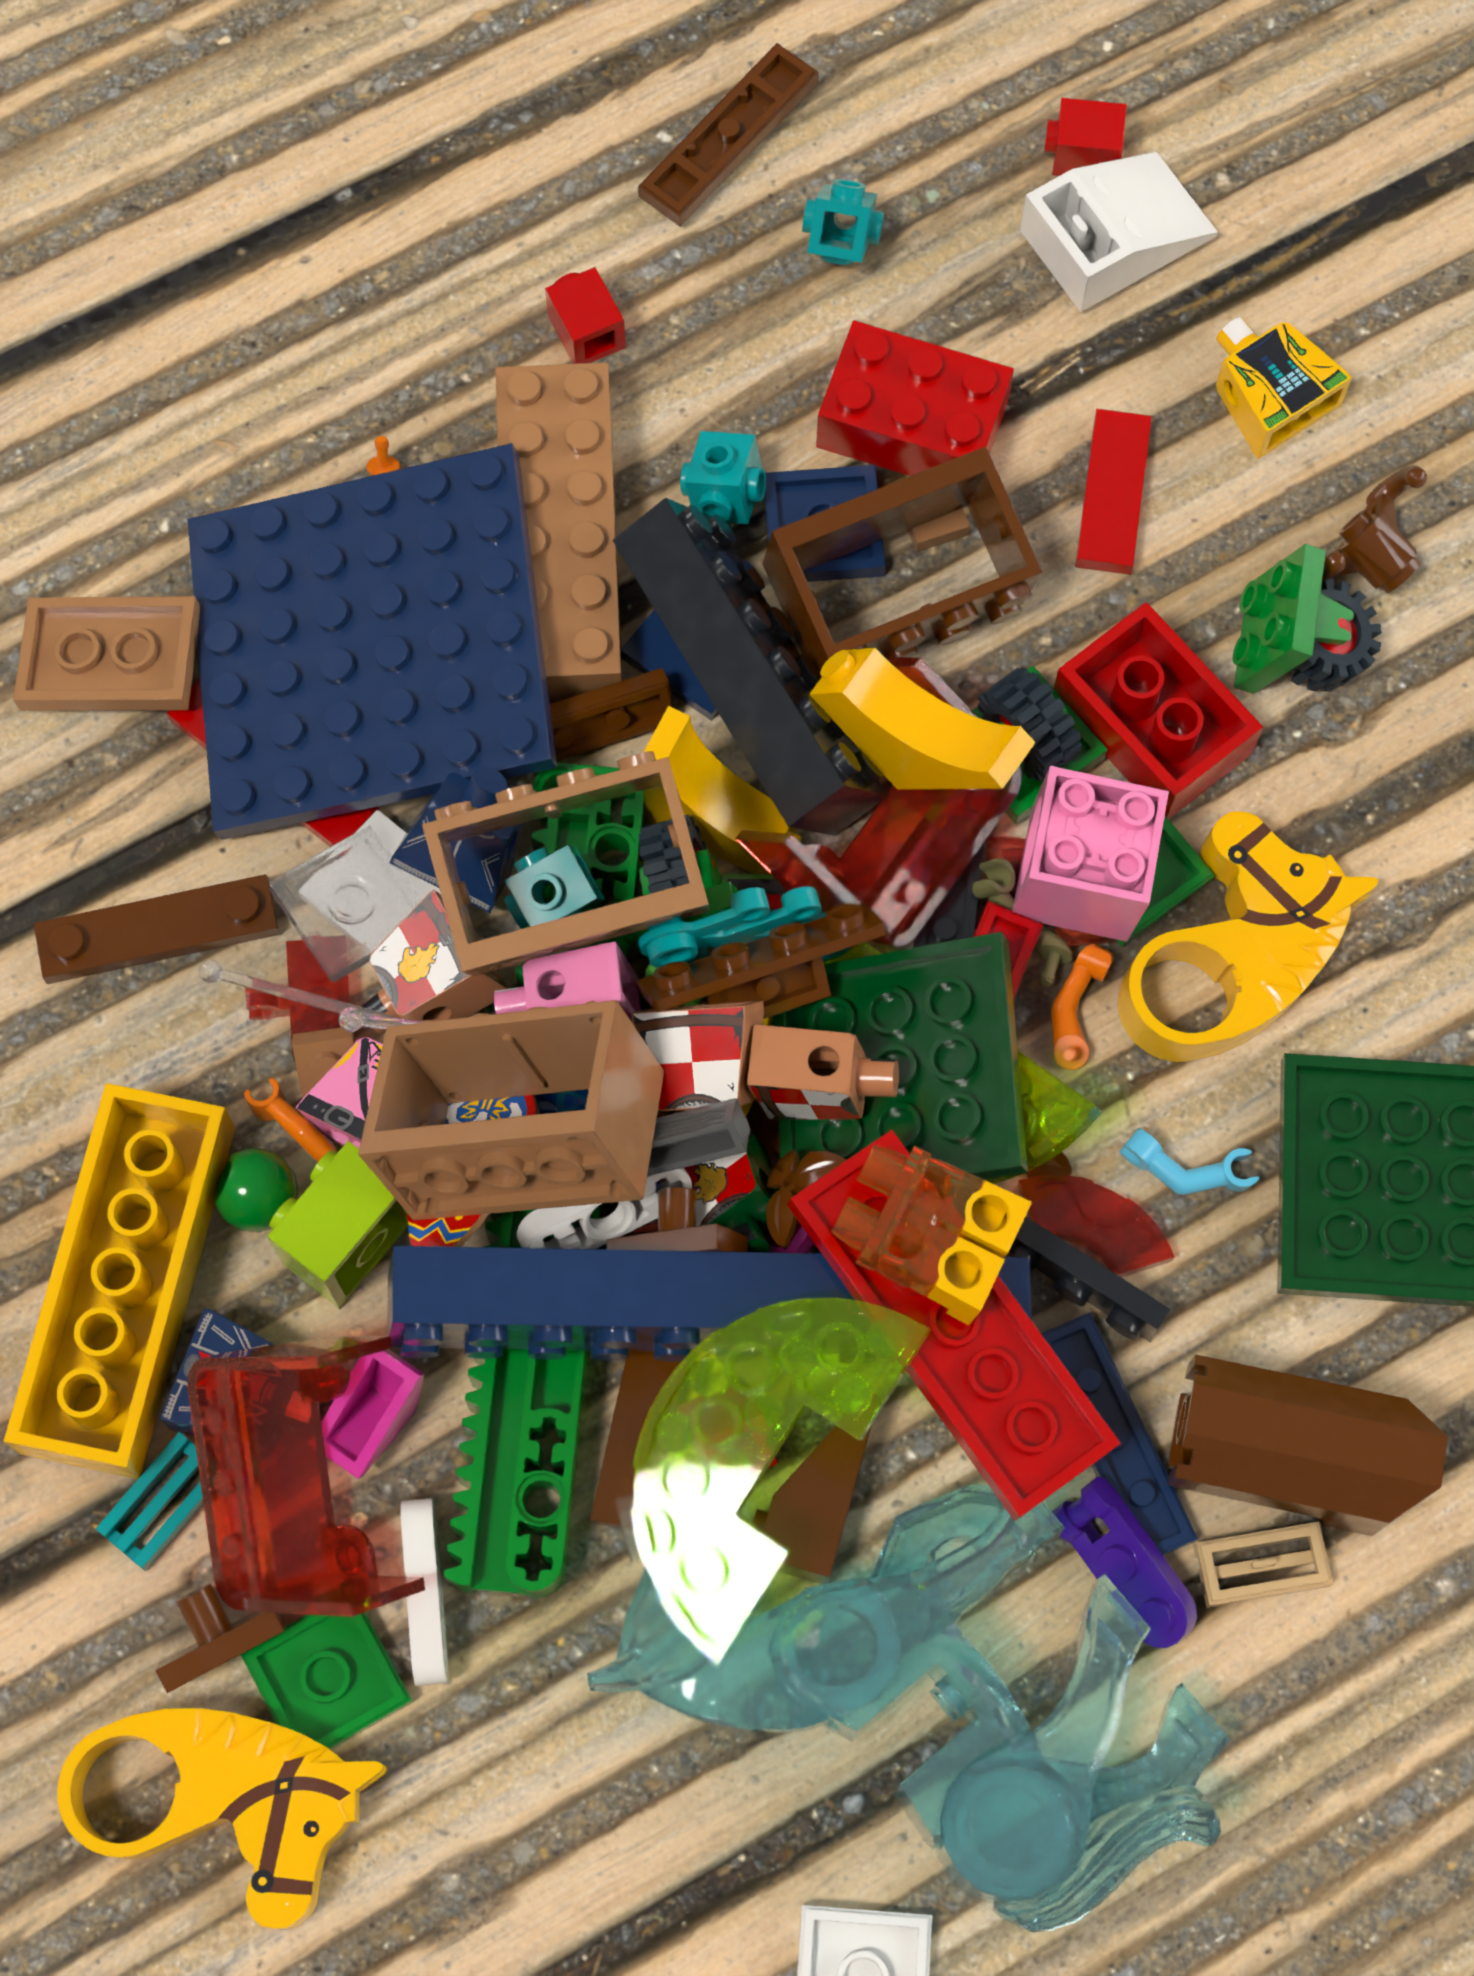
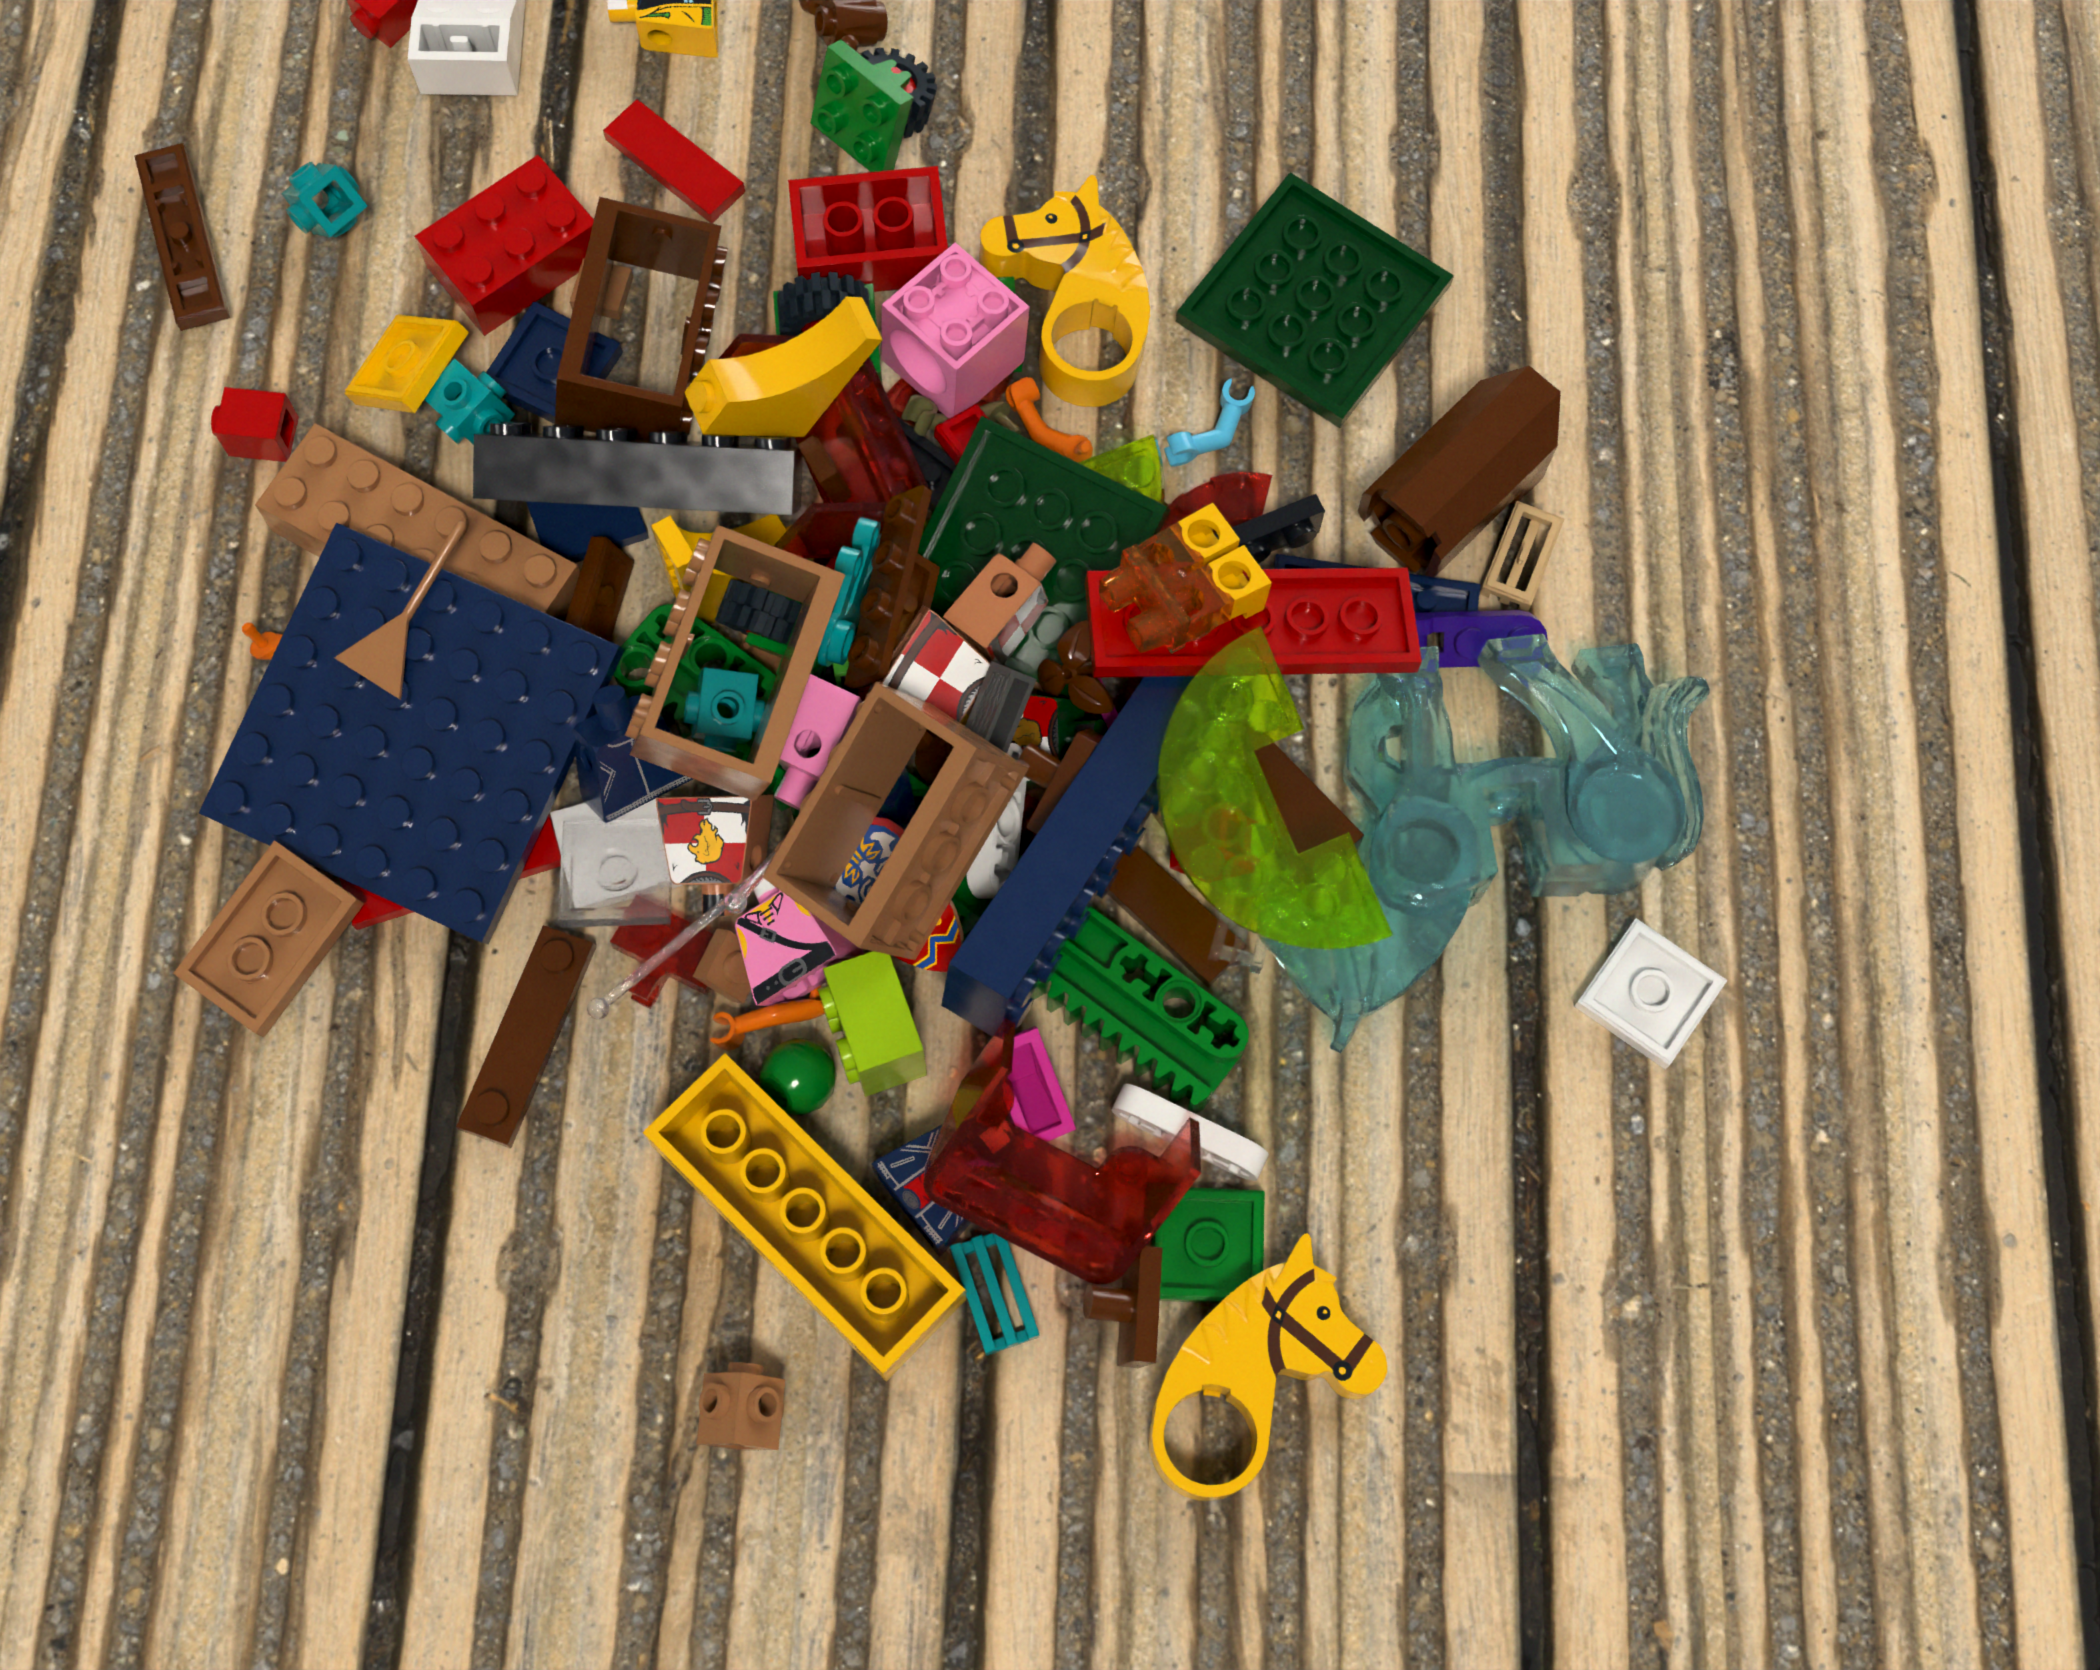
camera: 60 degrees left, 0 degrees up
none -> medium nougat piece [334,521,466,700]
none -> yellow tile [344,314,469,413]
none -> reddish brown tile [798,435,852,506]

